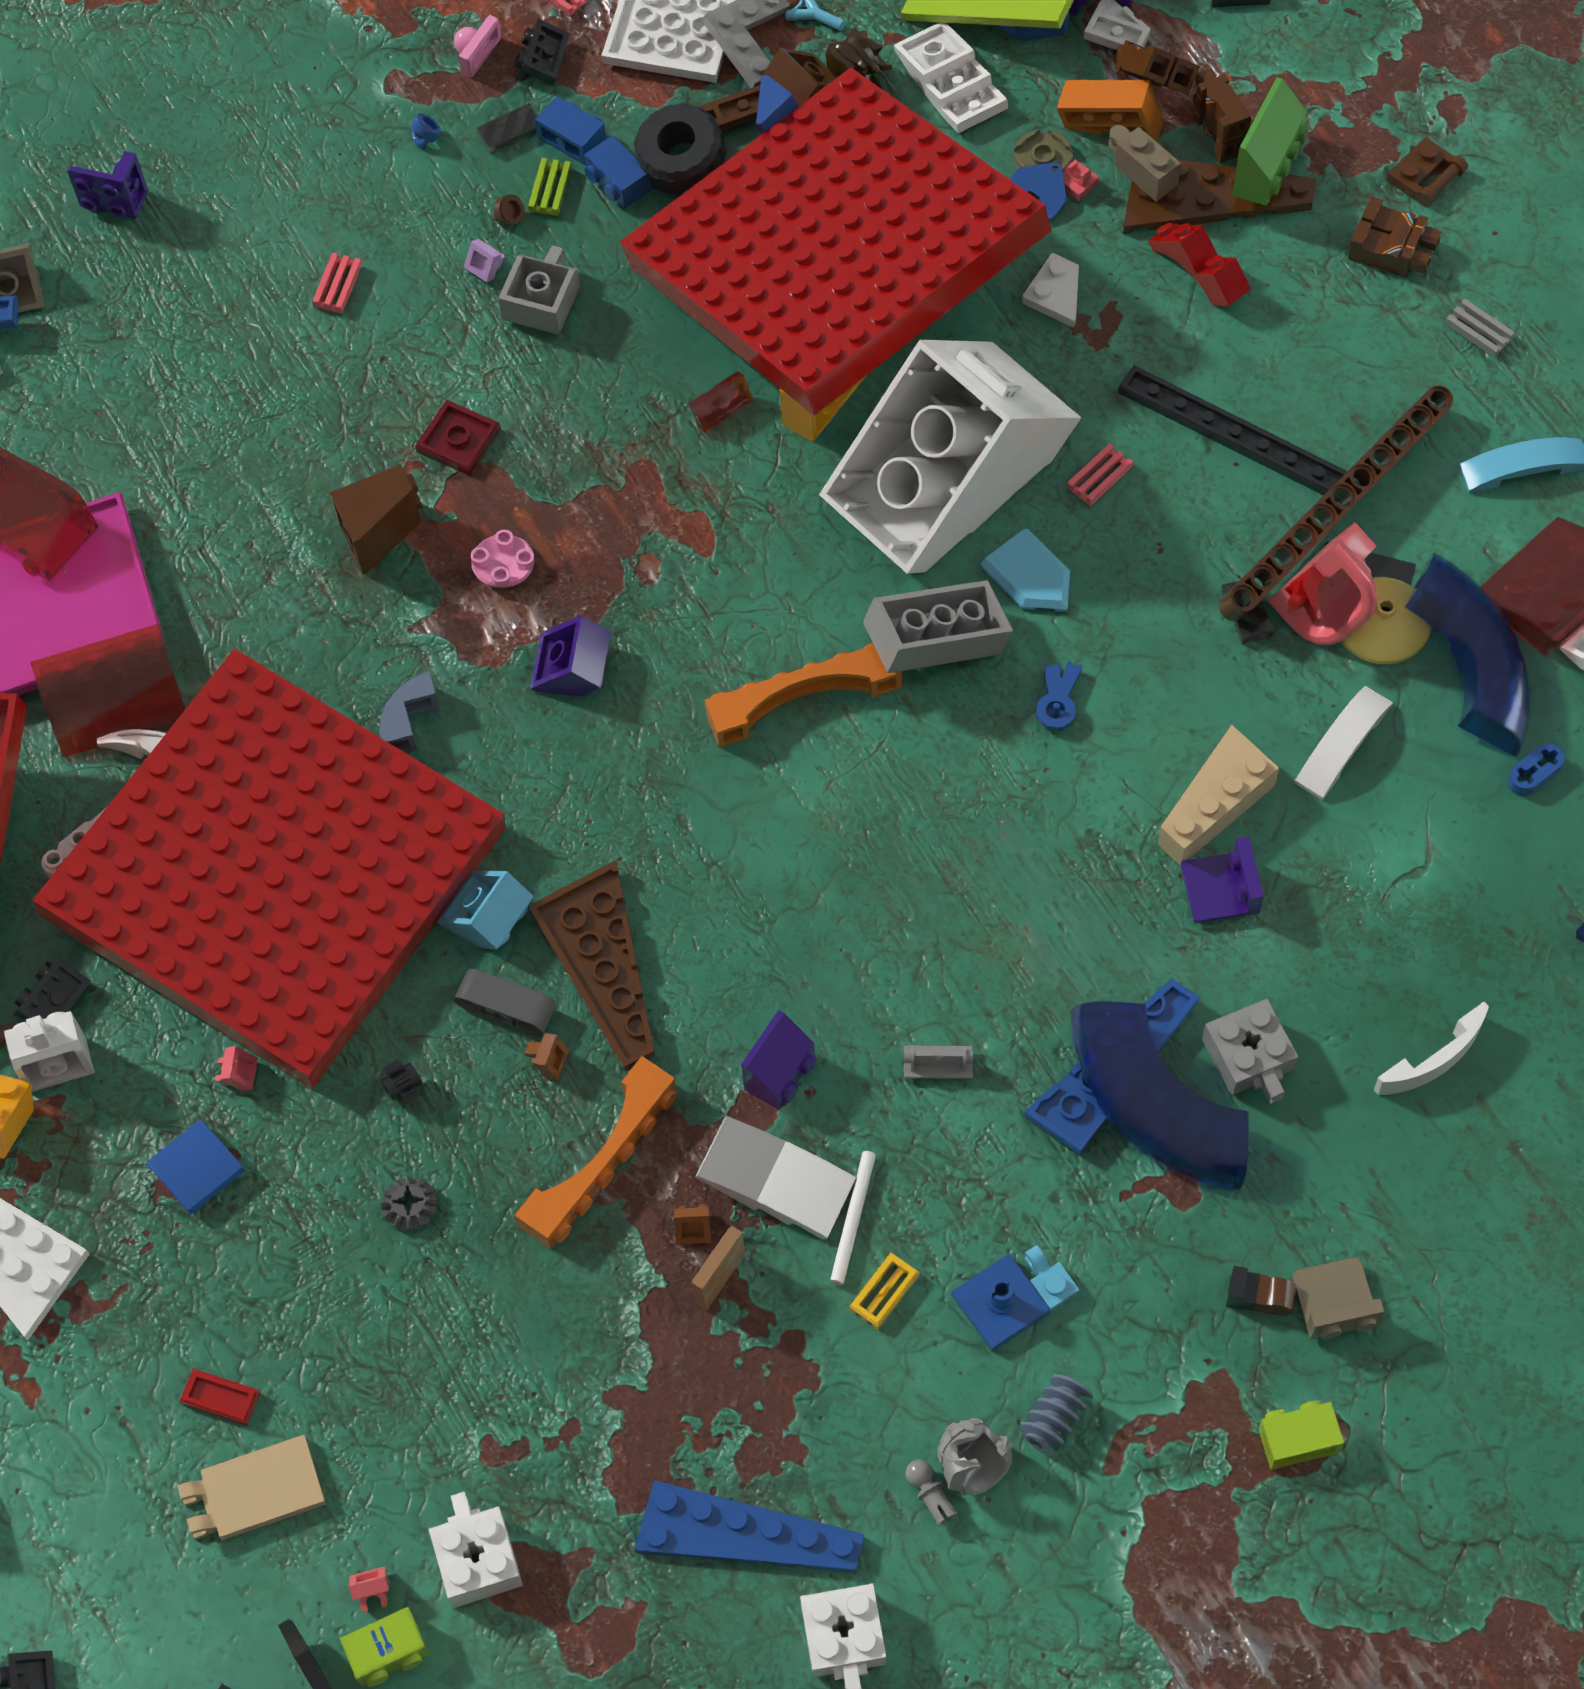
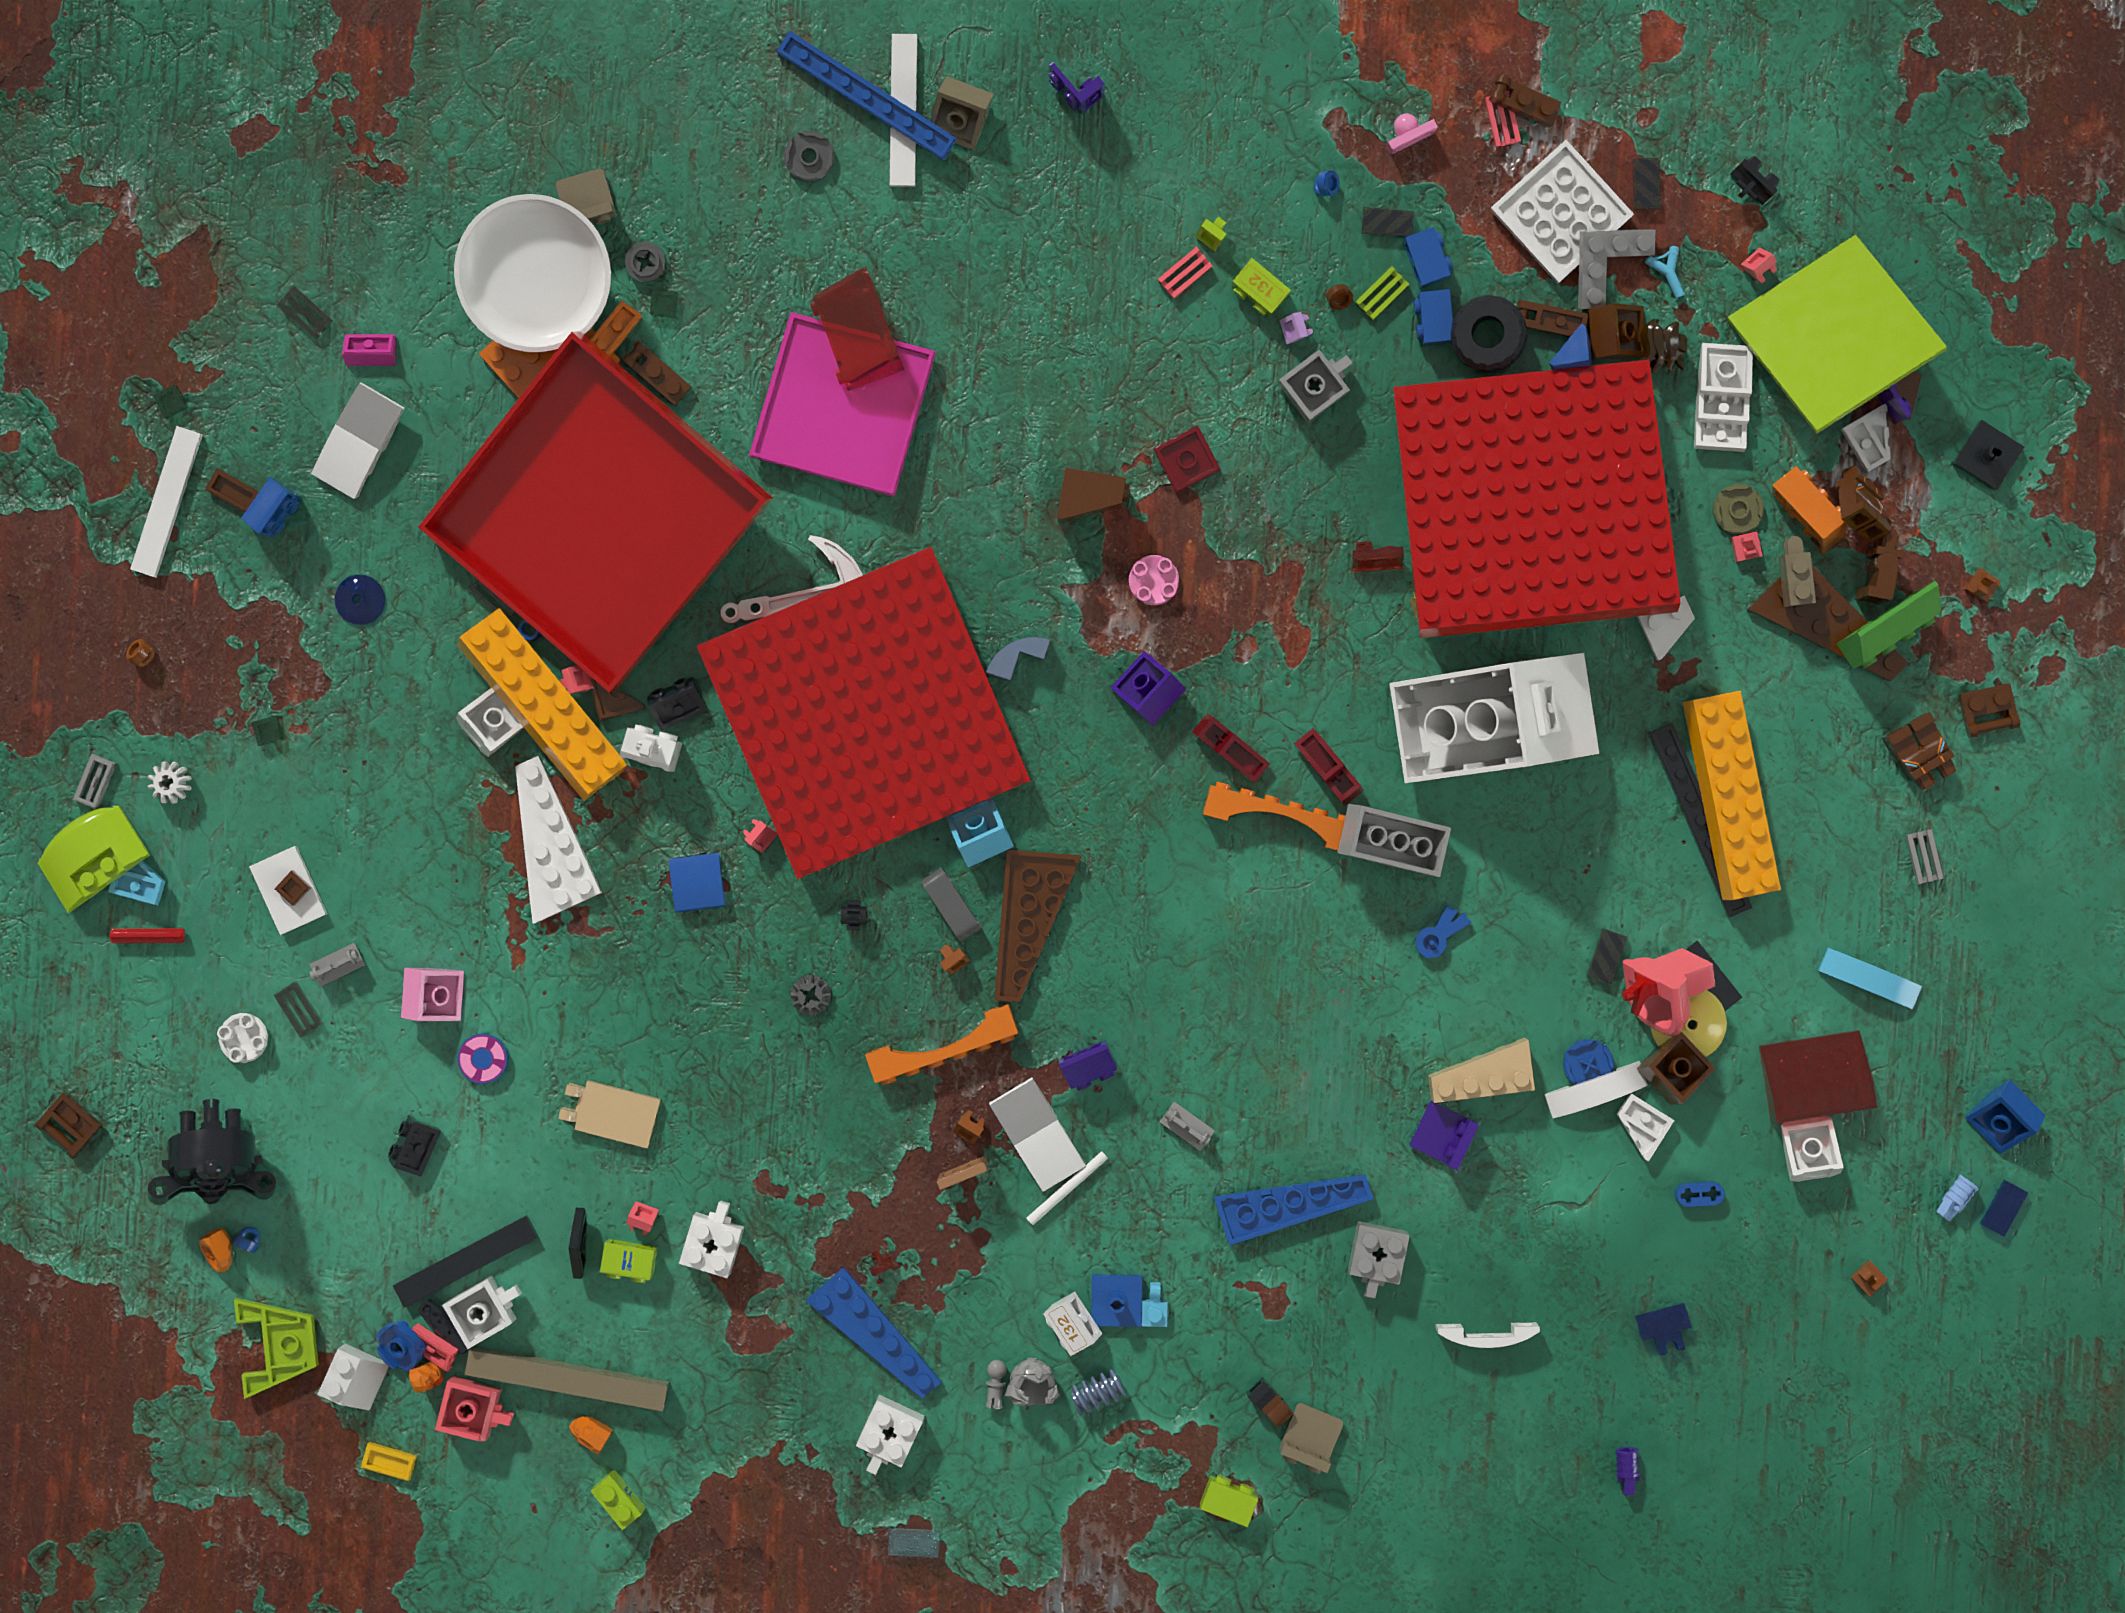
camera: 30 degrees right, 25 degrees up
clear red slope [30,624,186,758] -> none
red tile [179,1368,261,1426] -> none
black bracket [514,19,570,85] -> none
yellow tile [849,1252,919,1330] -> none
medium azure tile [980,529,1070,612] -> none
blue piece [1010,162,1067,221] -> none
coral tile [1067,443,1133,506] -> none
clear blue brick [1070,1001,1249,1190] -> none
red arch [1148,223,1251,306] -> none
reddish brown beam [1219,385,1454,622] -> none
clear blue brick [1405,552,1531,757] -> none
none -> tile [457,1033,509,1084]
none -> clear red tile [868,1251,894,1277]
none -> white brick [1043,1292,1102,1356]
none -> dark red slope [1192,713,1270,783]
none -> lime tile [1195,217,1227,251]
none -> lime brick [1232,258,1291,317]
none -> dark red slope [1294,728,1364,807]
none -> blue tile [1563,1039,1614,1085]
none -> white wing [1617,1093,1674,1162]
none -> reddish brown slope [1637,1031,1715,1105]
none -> light orange brick [1682,691,1781,900]
none -> dark orange tile [1964,568,2002,603]

